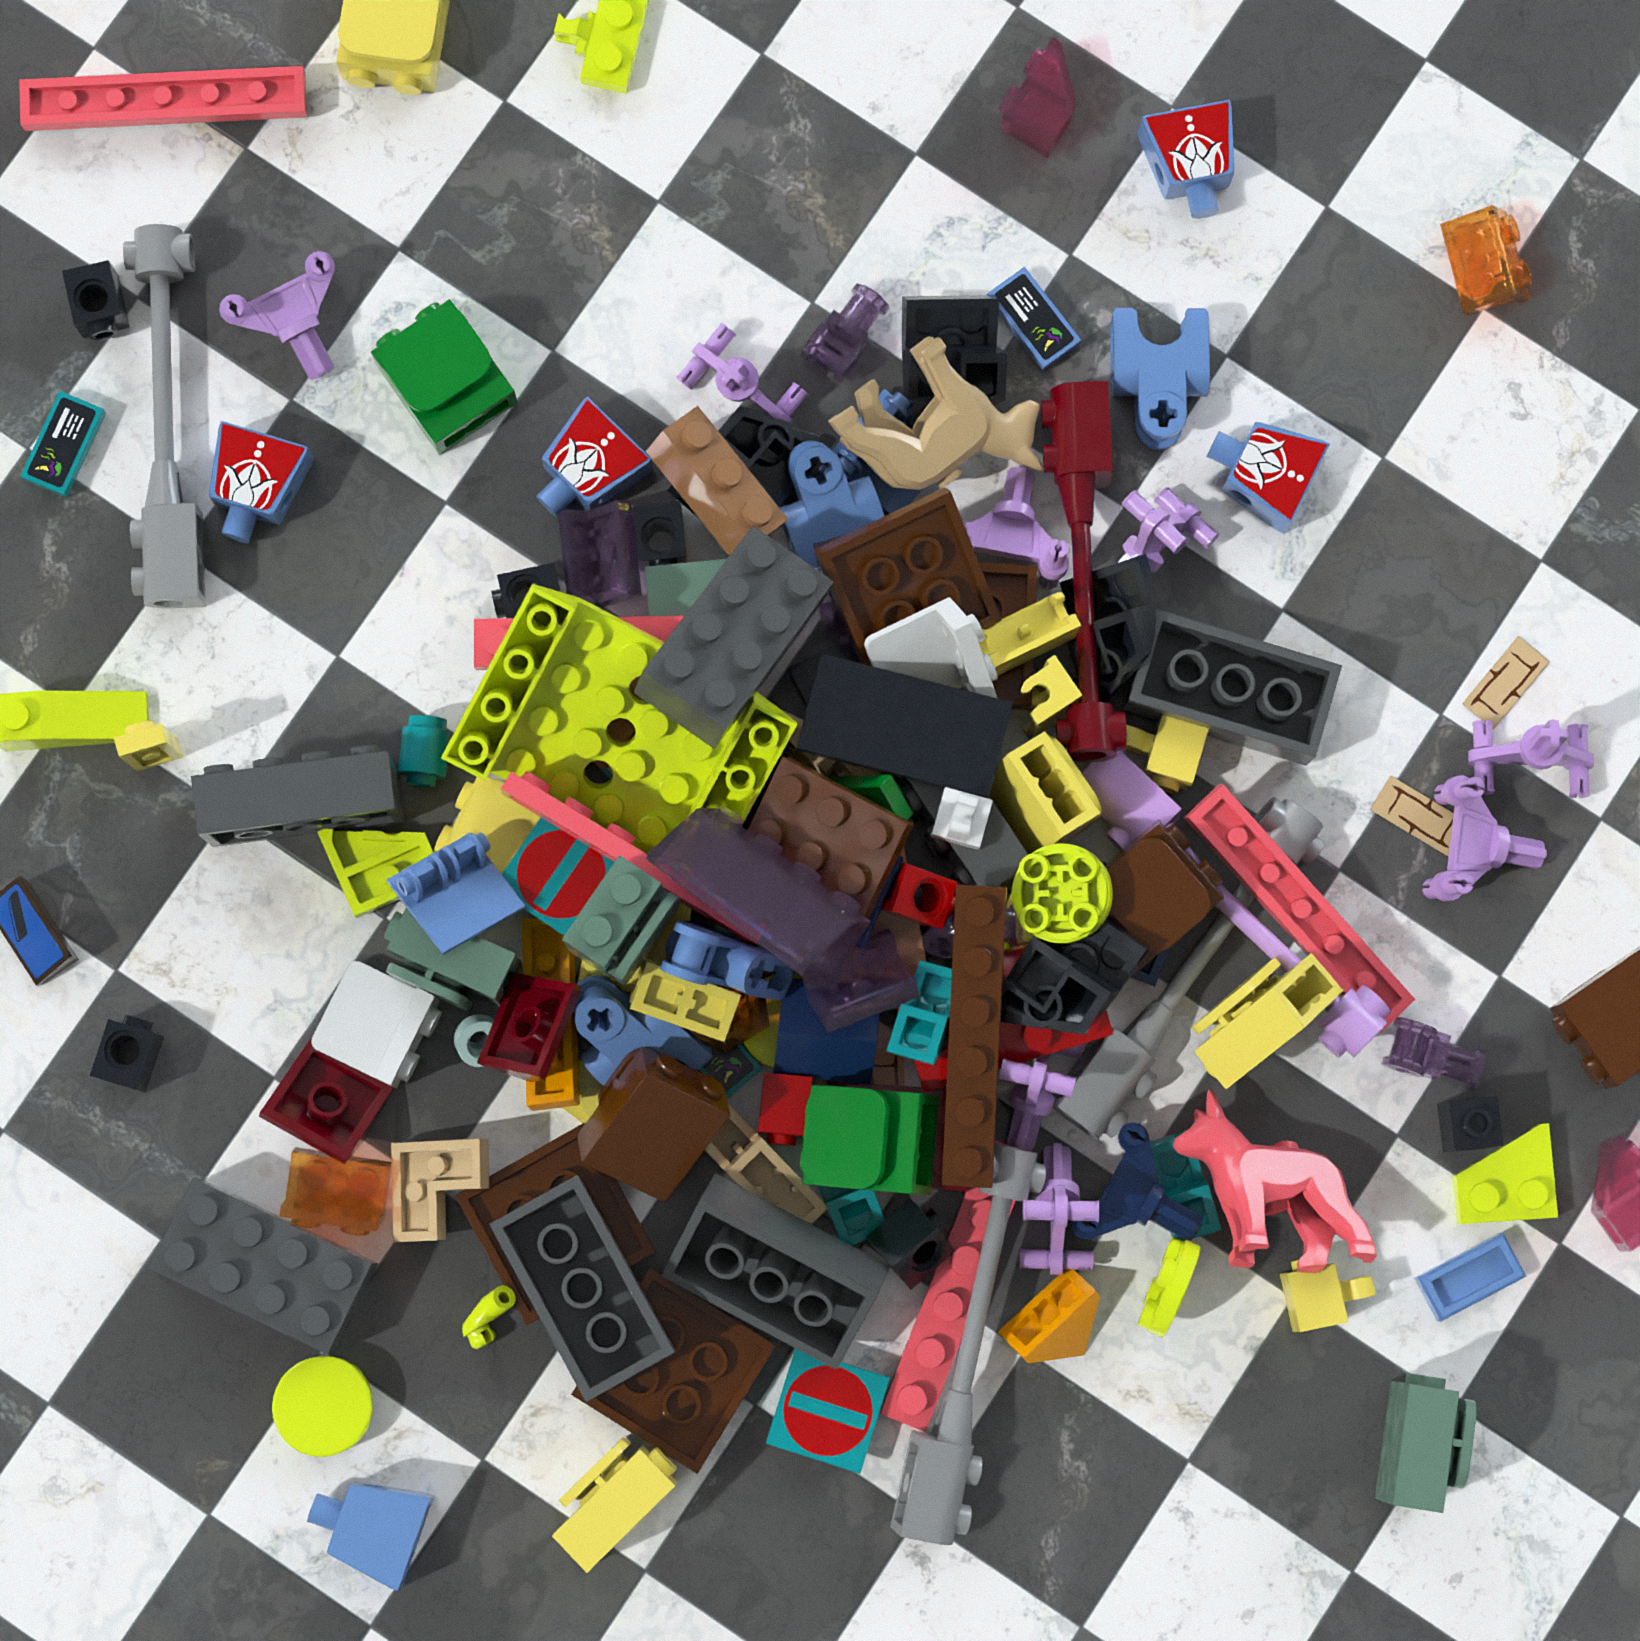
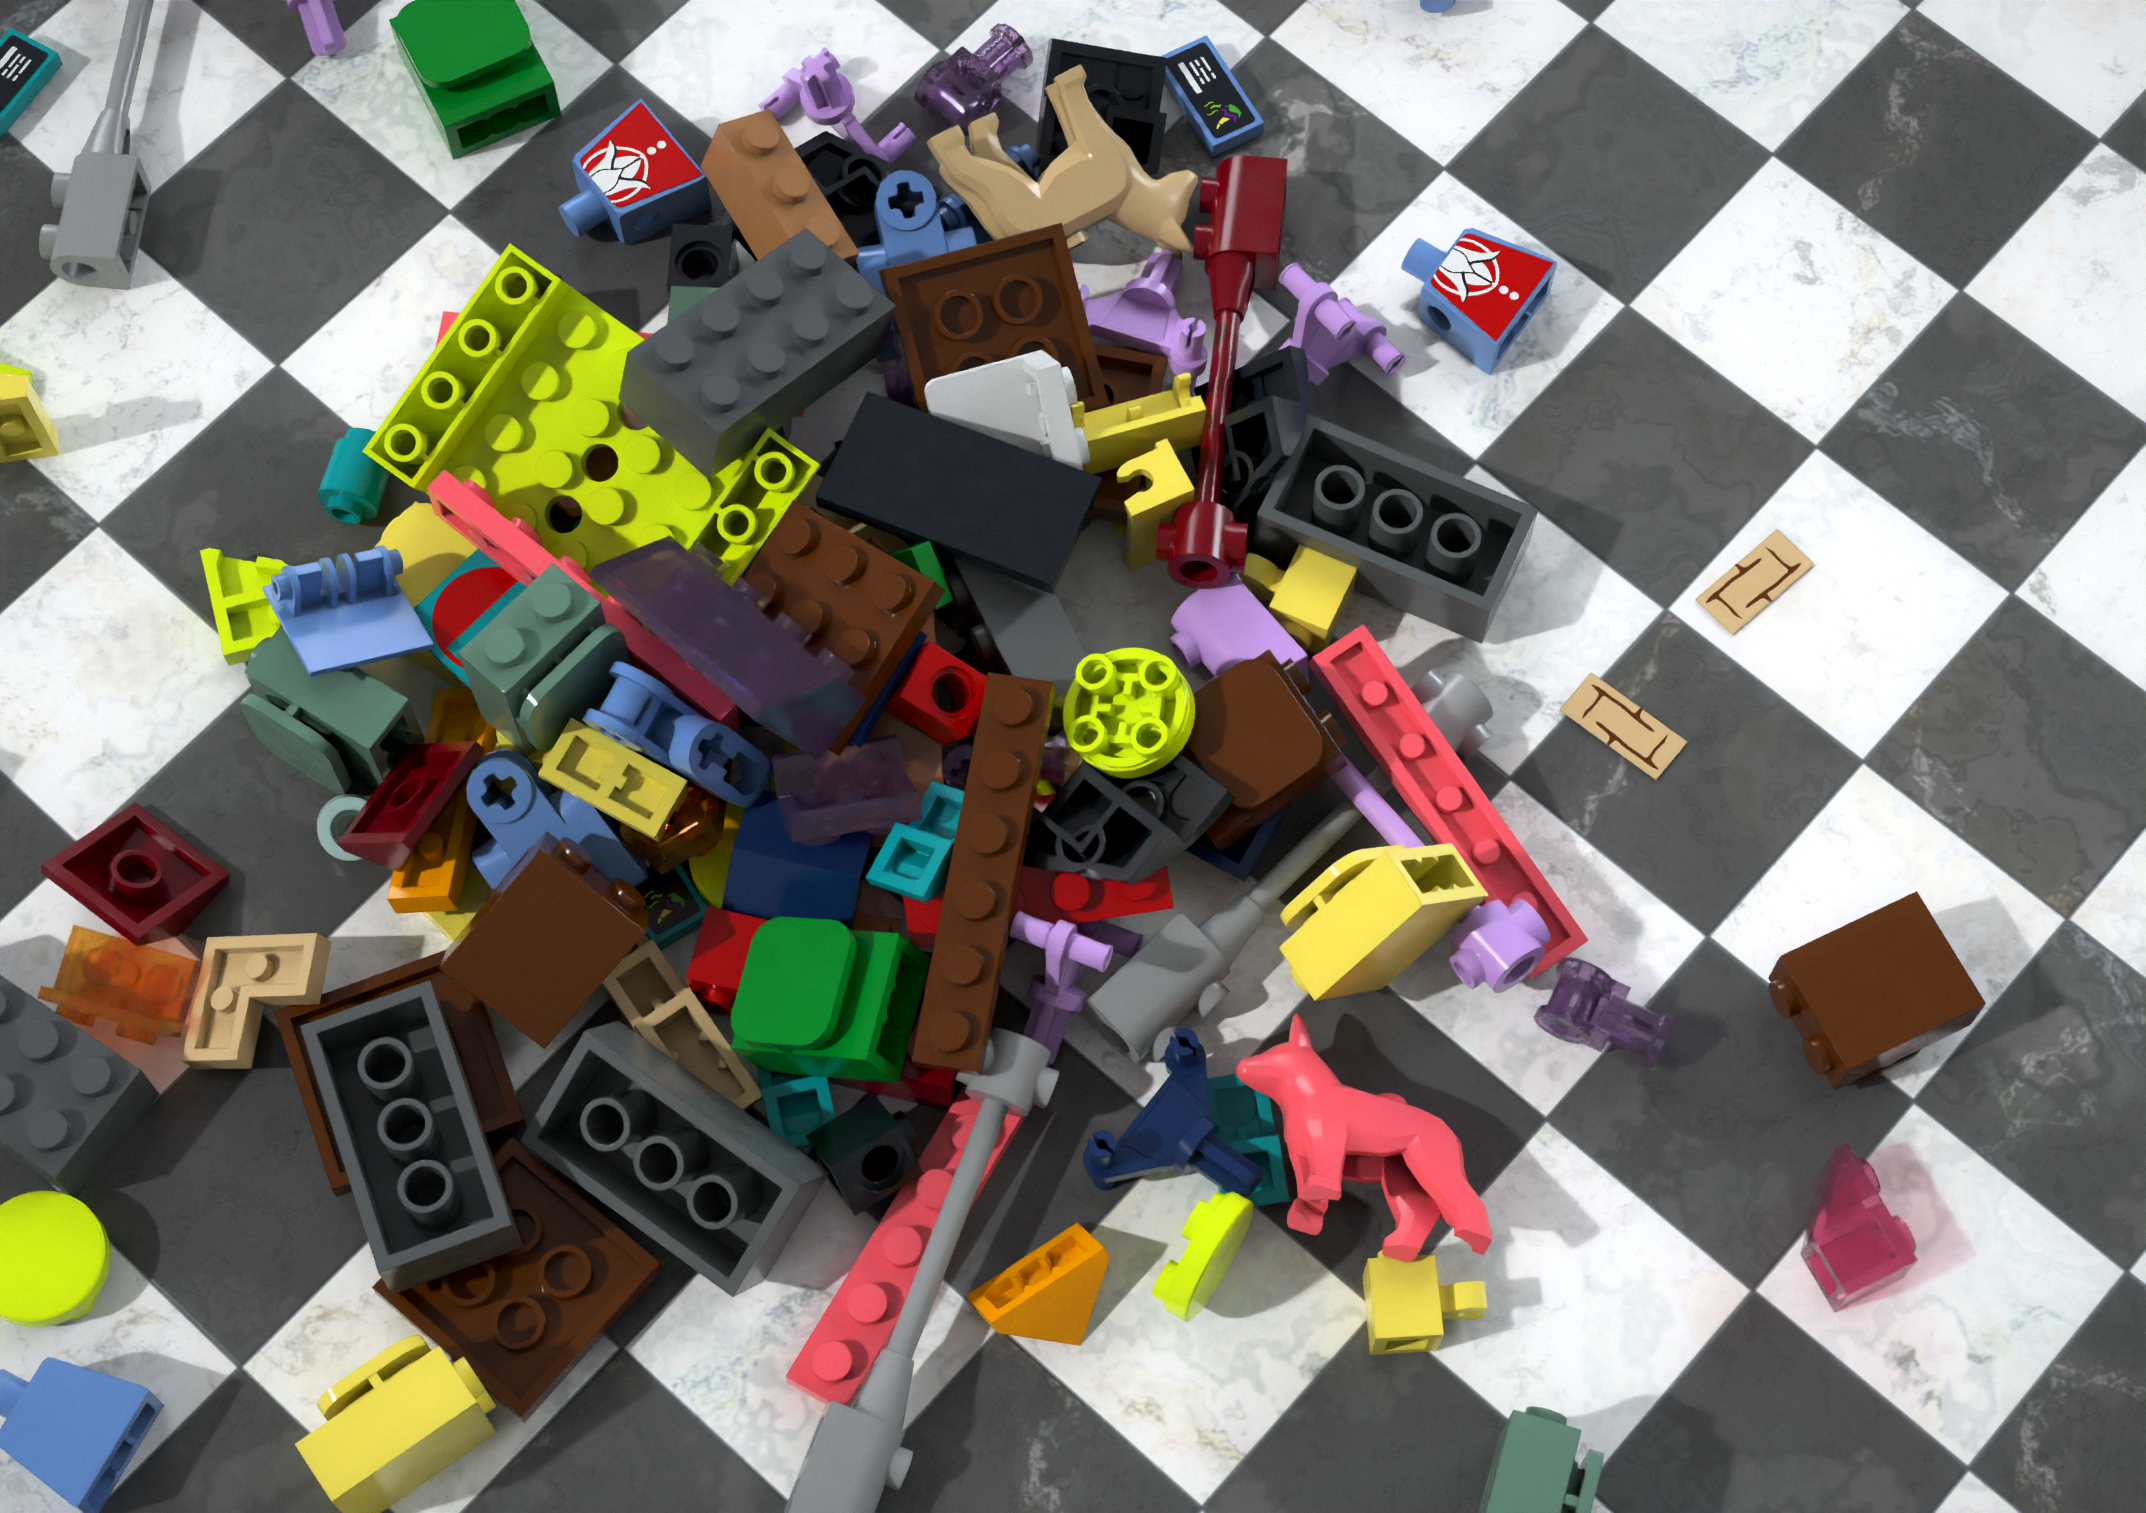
camera: 15 degrees right, 15 degrees down
dark grey brick [191,745,405,847] -> none
torso [209,421,314,543] -> none
white bracket [312,961,442,1089] -> none
neon yellow arm [462,1285,516,1350] -> none
clear purple bracket [558,500,642,608] -> none
piece [766,1348,890,1474] -> none
white tile [931,787,993,850] -> none
light yellow brick [990,731,1102,854] -> none
lavender axle [1019,1142,1099,1275] -> none
medium blue piece [1110,307,1210,450] -> none
medium blue tile [1414,1233,1527,1322] -> none
lavender axle [1422,775,1547,901] -> none
black brick [1437,1097,1504,1153] -> none
clear orange bracket [1440,205,1532,315] -> none
neon yellow wing [1453,1123,1558,1224] -> none
lavender axle [1468,719,1594,798] -> none

